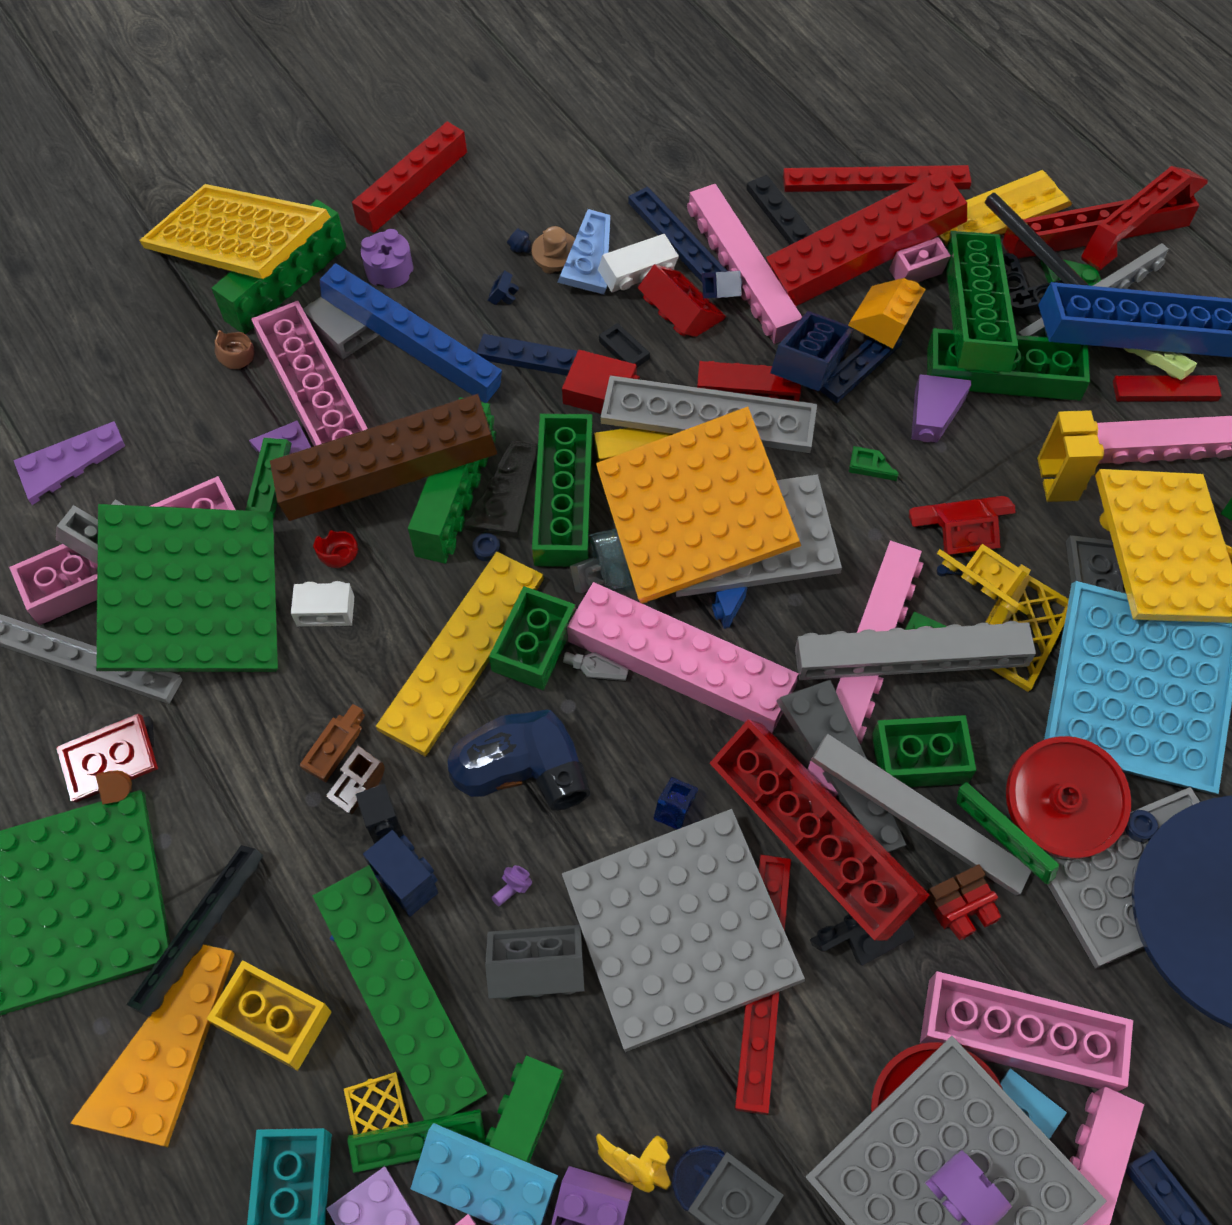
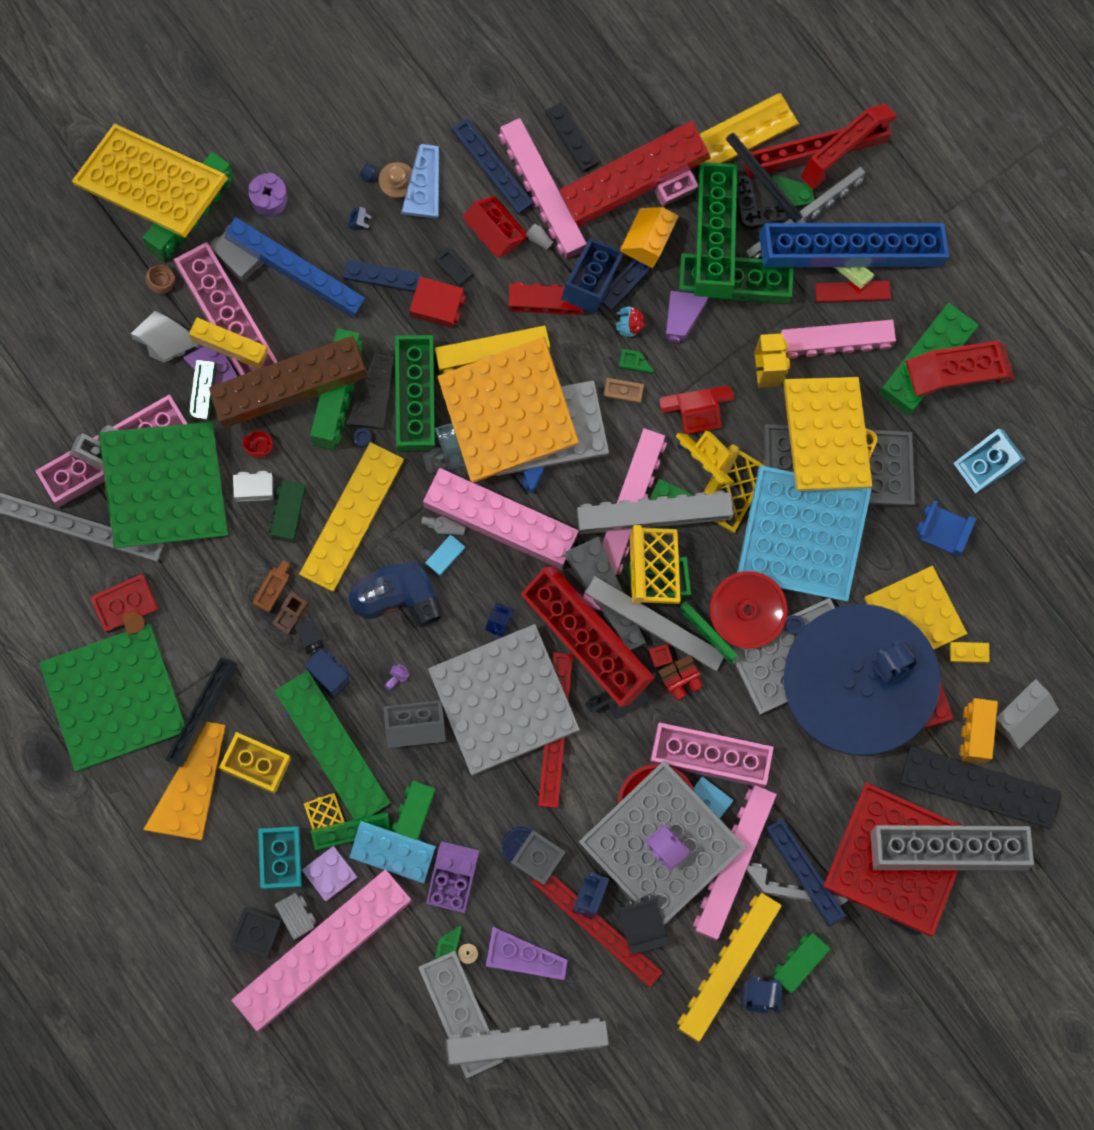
camera: 10 degrees left, 15 degrees up
medium lavender wing [14,421,125,505] -> none
red brick [352,121,467,233] -> none
green brick [489,586,576,690] -> none
yellow hair [596,1134,671,1193] -> none
white brick [598,234,679,292] -> none
light grey plate [601,376,817,453] -> none
brick [702,271,742,298] -> none
red plate [783,165,972,192] -> none
none -> light grey slope [131,311,201,363]
none -> yellow brick [189,318,268,369]
none -> dark green brick [268,480,306,543]
none -> medium azure tile [425,535,465,576]
none -> light grey cone [525,224,553,250]
none -> medium nougat plate [603,378,644,404]
none -> piece [616,306,645,337]
none -> yellow fence [630,525,680,605]
none -> red plate [648,644,673,669]

